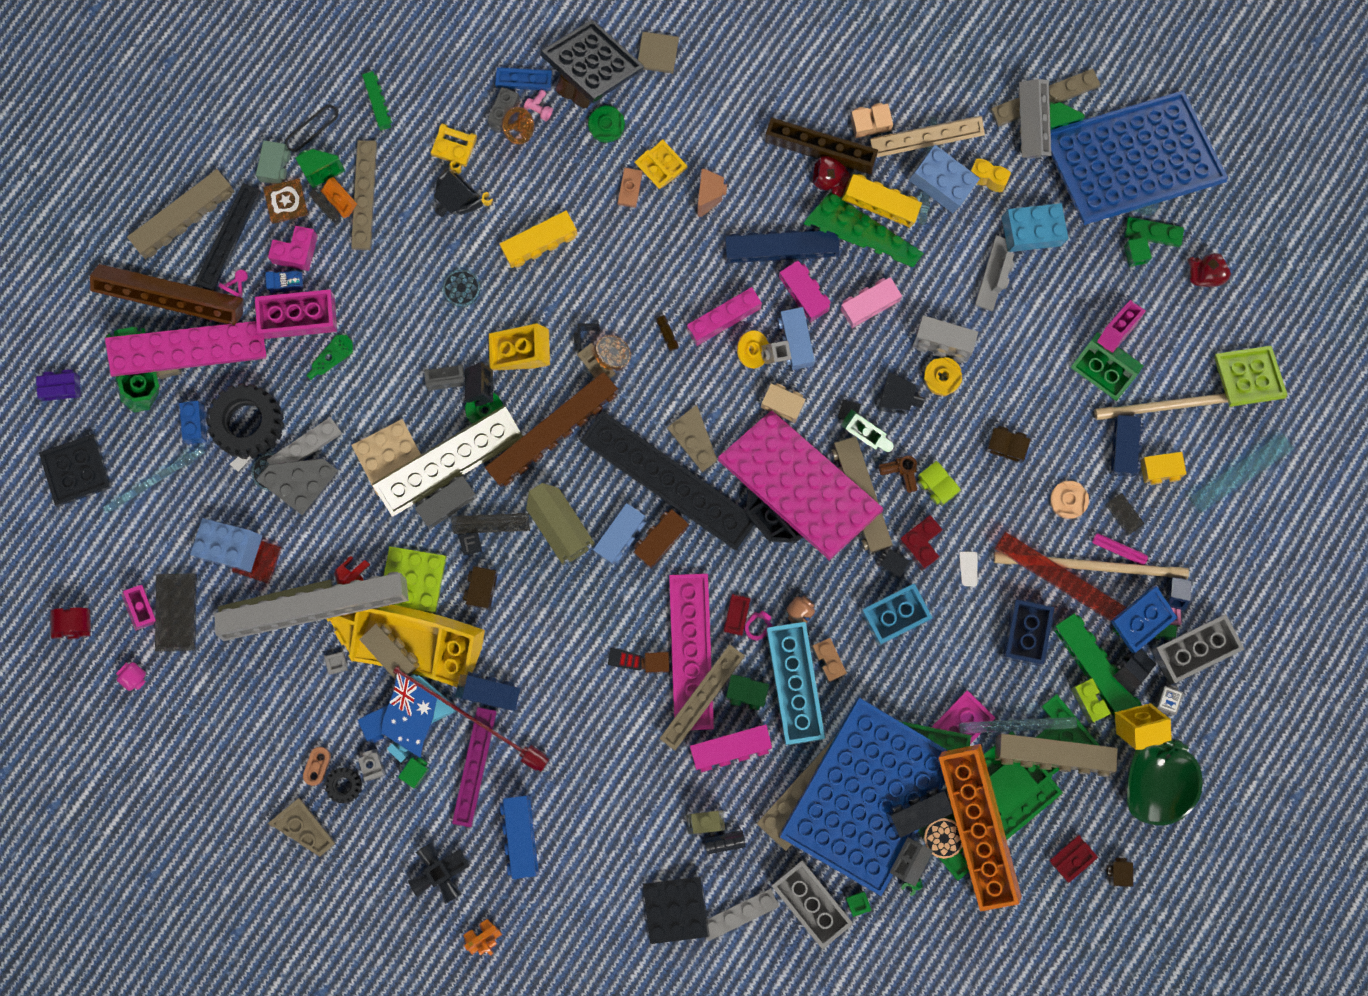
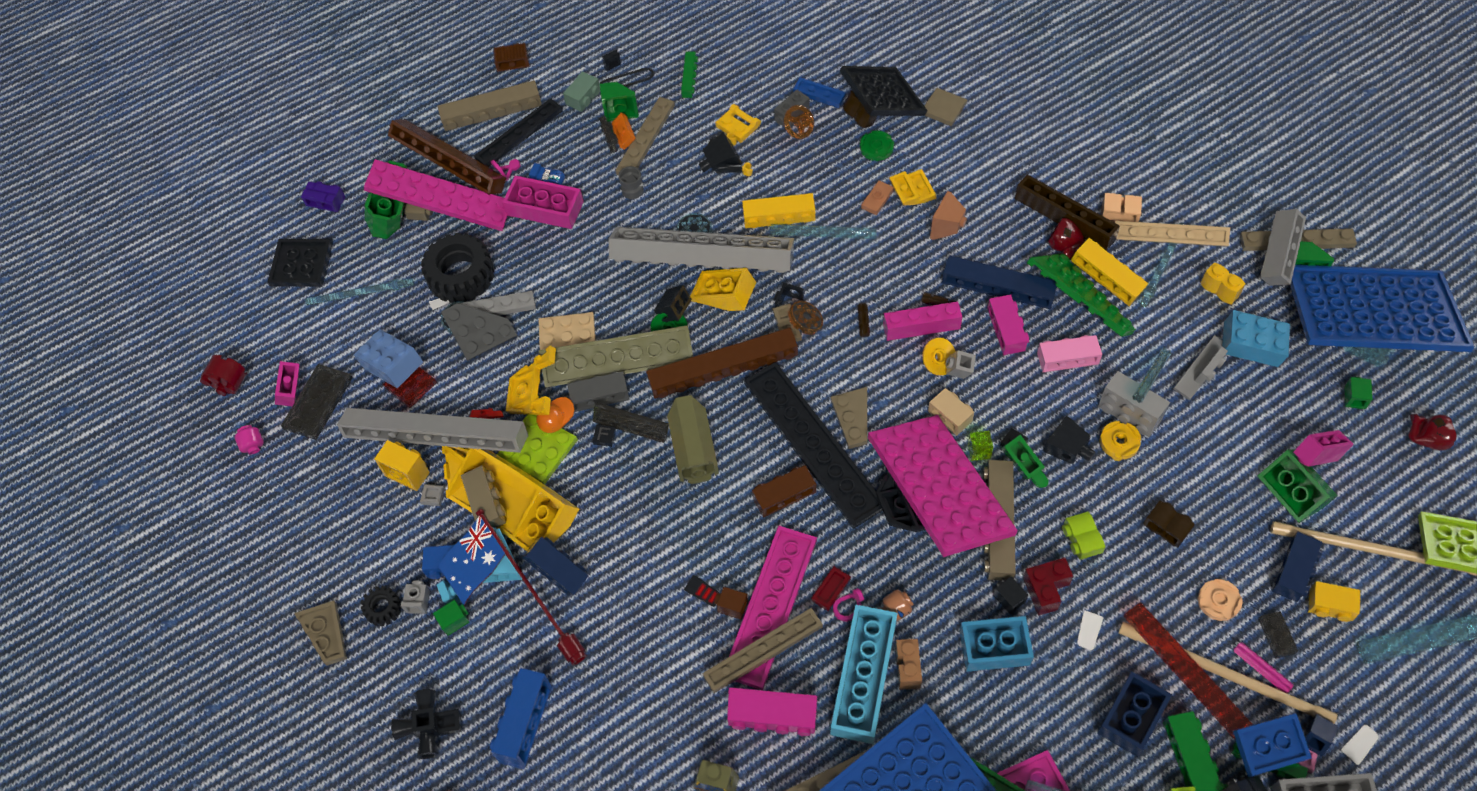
camera: 25 degrees right, 20 degrees down
blue brick [179,401,207,445] -> none
clear orange tile [263,178,309,224] -> none
dark pink brick [268,226,318,271] -> none
nougat plate [303,747,331,786] -> none
green piece [306,335,353,380] -> none
dark grey hinge [424,364,465,391] -> none
magenta plate [452,707,497,828] -> none
dark brown brick [463,566,498,611] -> none
bright pink piece [524,90,553,121] -> none
medium blue brick [593,503,646,565] -> none
dark green brick [726,674,769,711] -> none
medium blue brick [778,307,815,370] -> none
reddish brown axle [878,456,917,493] -> none
medium blue brick [909,145,980,213] -> none
green plate [1124,217,1184,247] -> none
none -> yellow brick [374,440,430,491]
none -> reddish brown brick [493,42,530,72]
none -> yellow wing [506,346,556,415]
none -> orange cap [536,397,575,433]
none -> black tile [602,50,621,71]
none -> light grey brick [609,227,794,273]
none -> dark grey wheel [619,166,644,199]
none -> clear light blue axle [770,224,877,239]
none -> dark brown axle [922,292,957,306]
none -> clear neon green brick [968,430,993,461]
none -> clear light blue axle [1132,348,1171,403]
none -> white sticker [1341,725,1378,765]

